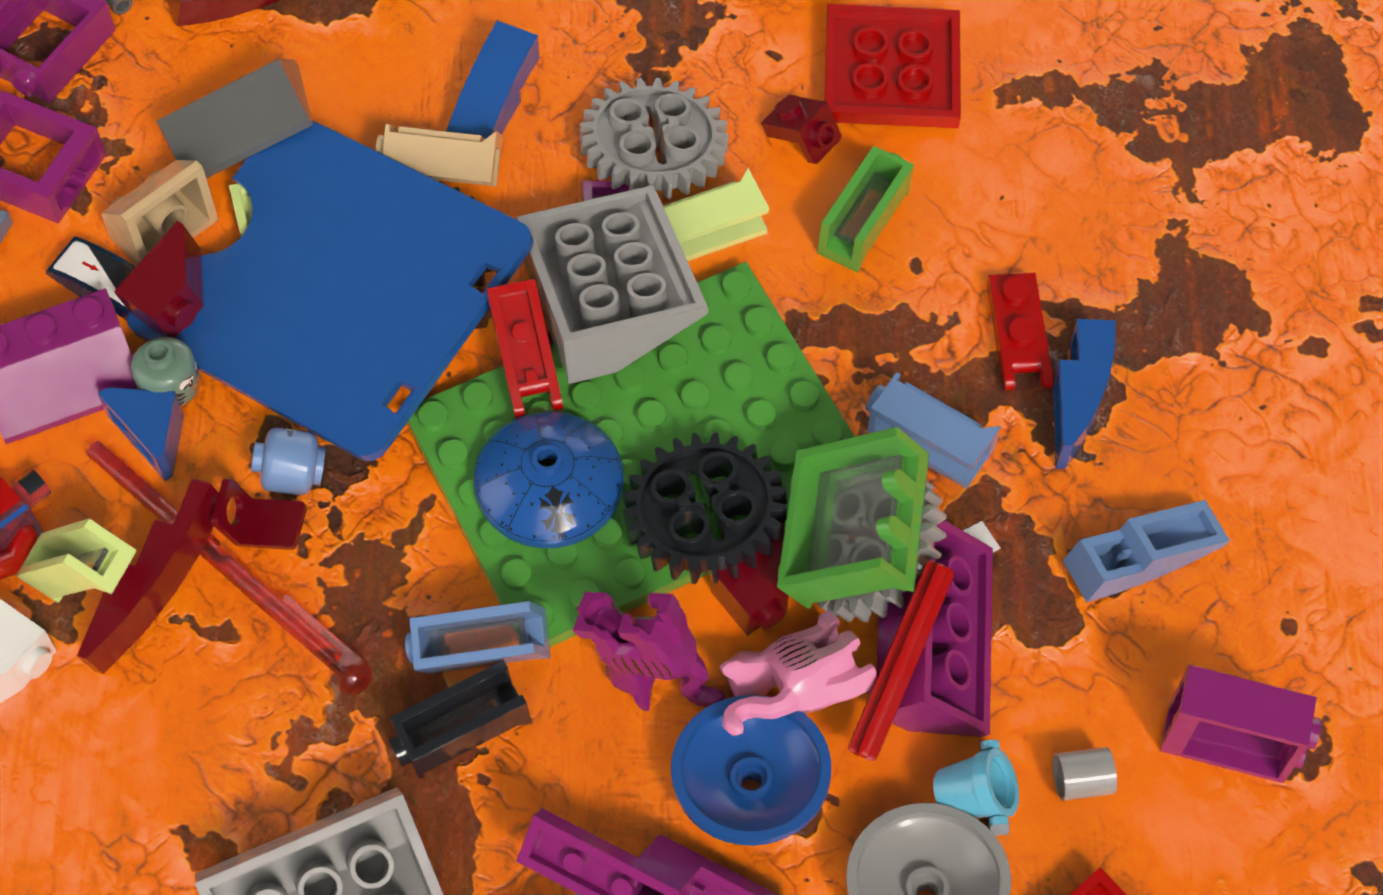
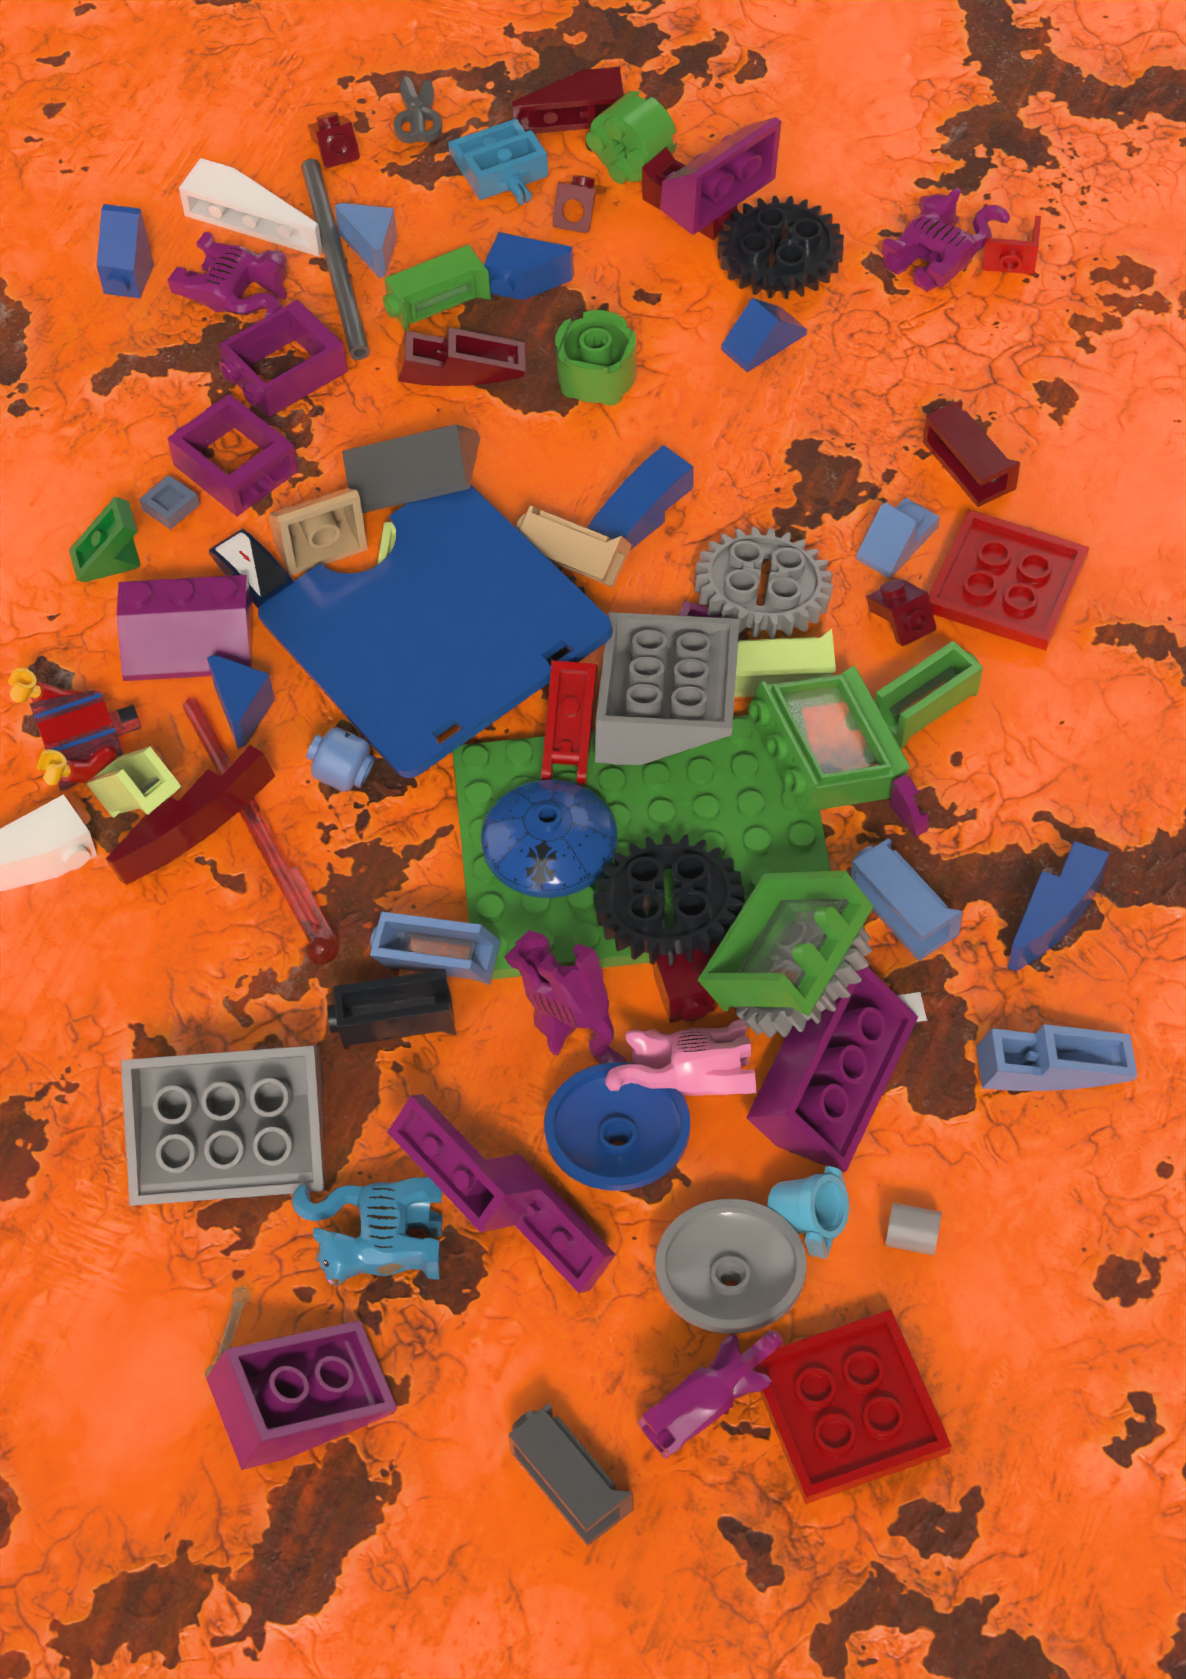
camera: 25 degrees right, 5 degrees down
dark red slope [114,221,204,338] -> none
sand green head [131,337,201,406] -> none
dark red bracket [211,478,307,550] -> none
red axle [848,561,954,761] -> none
red hinge [987,272,1053,391] -> none
magenta window [1160,664,1322,783] -> none
none -> bright green window [748,665,910,813]
none -> medium blue slope [856,497,940,579]
none -> magenta tile [890,774,929,838]

